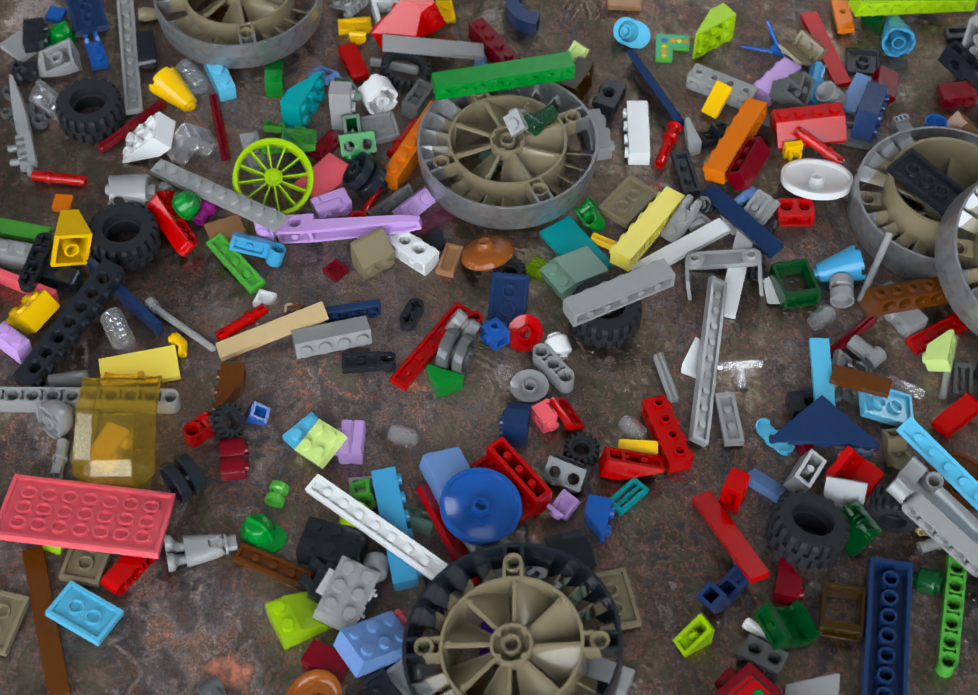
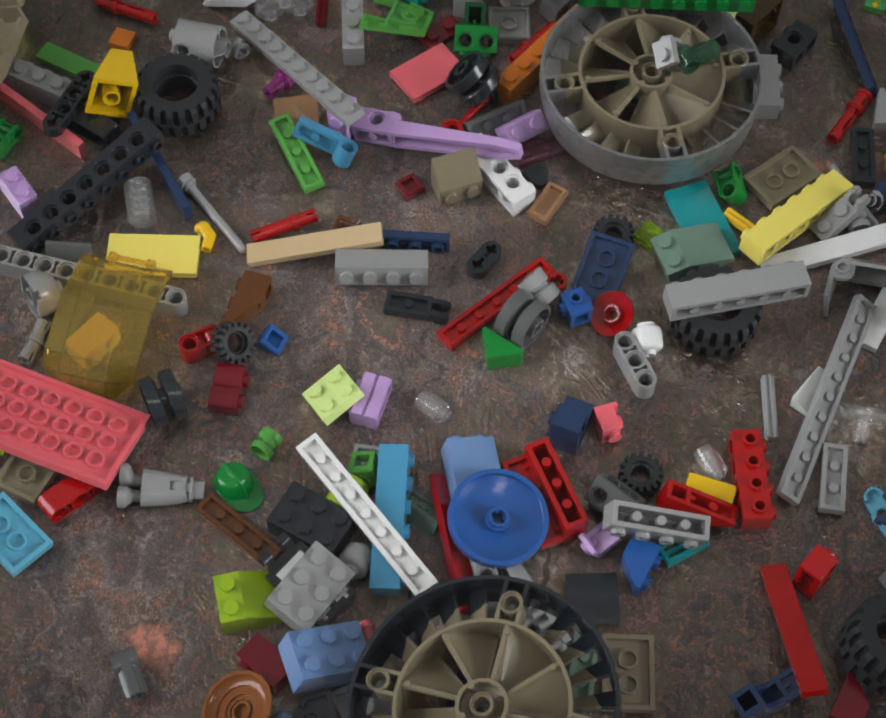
camera: 15 degrees right, 5 degrees up
yellow slope [5,290,60,334] -> none
red beam [146,190,198,257] -> none
green piece [172,190,201,221] -> none
lime wheel [232,138,314,215] -> none
white tile [253,289,277,307] -> none
medium azure plate [282,412,321,449] -> none
lavender brick [310,187,353,219] -> none
dark orange hat [461,235,514,271] -> none
light grey dish [510,369,549,403] -> none
red plate [550,397,585,432] -> none
white brick [623,101,650,165] -> none
medium blue slope [747,468,788,503] -> none
none -> light grey brick [602,499,711,549]

